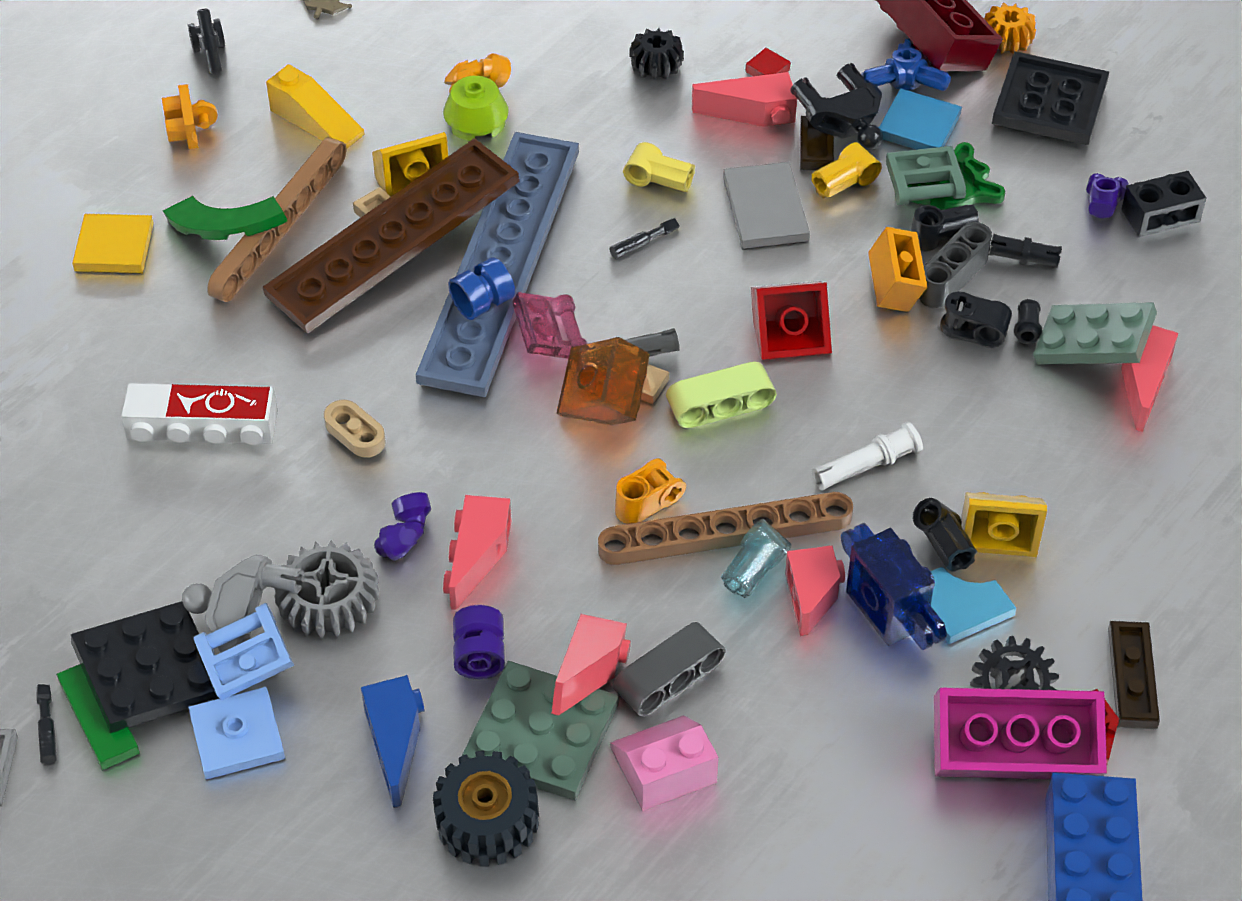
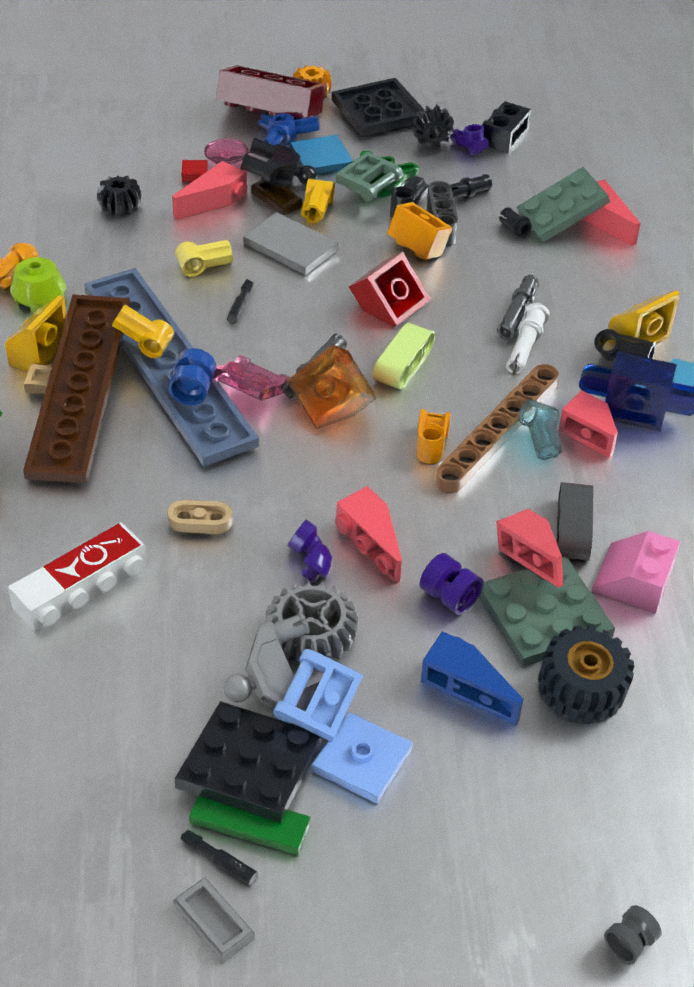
camera: 45 degrees left, 5 degrees down
black piece [940,291,1012,348] -> none
none -> yellow piece [112,305,174,358]
none -> clear pink piece [204,139,249,165]
none -> black gear [413,104,454,148]
none -> dark grey pin [497,274,540,340]

